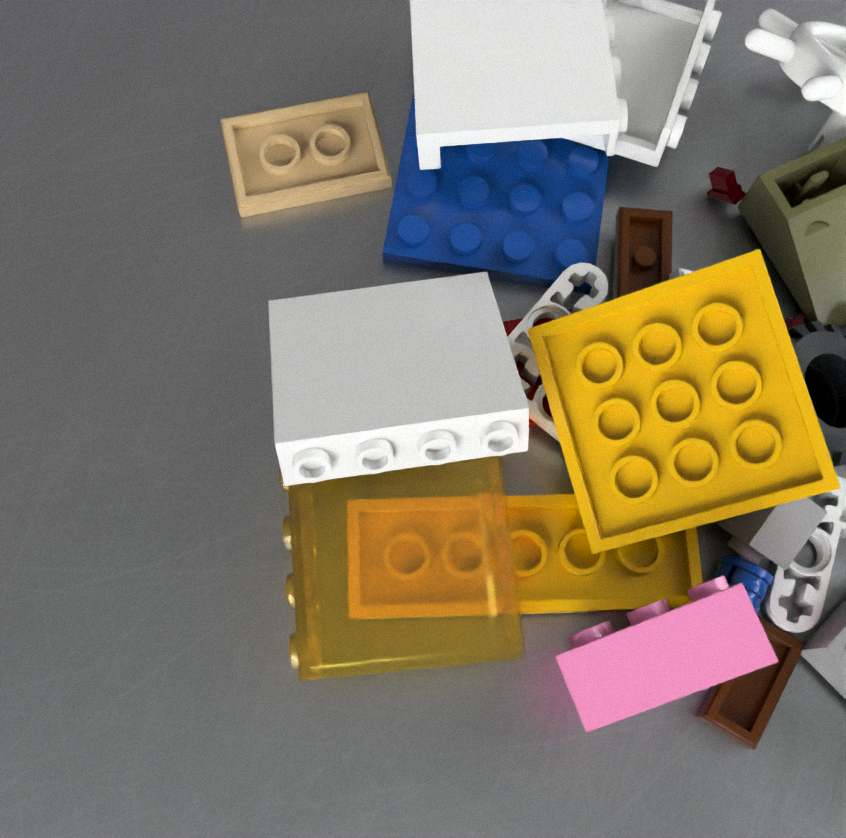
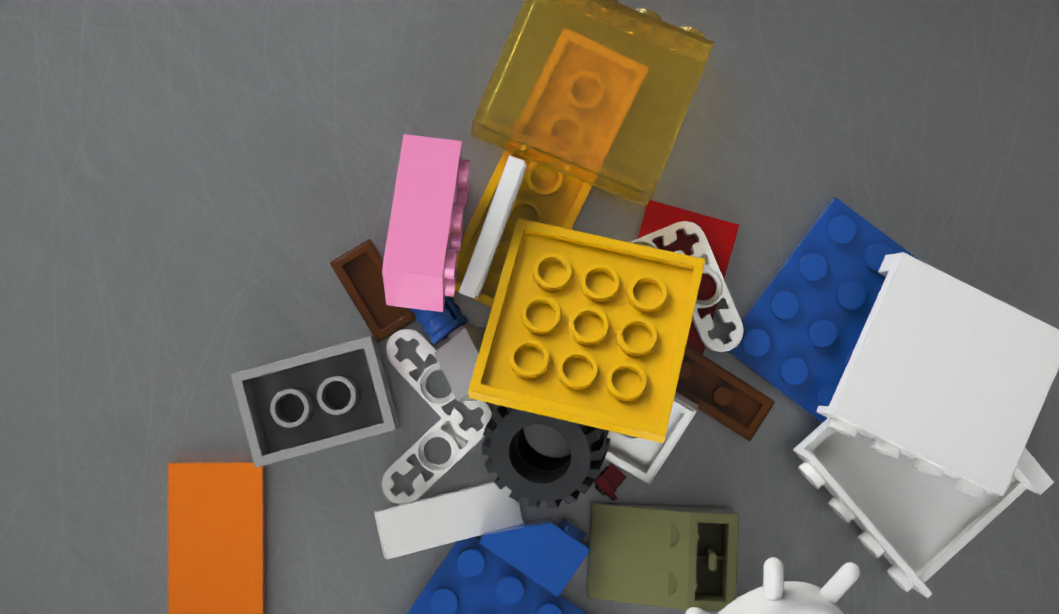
camera: 120 degrees right, 15 degrees up
tan tile [220,91,392,218] -> none
white panel [268,271,529,486] -> none
dark red piece [707,166,746,205] -> none
none -> white tile [459,155,527,299]

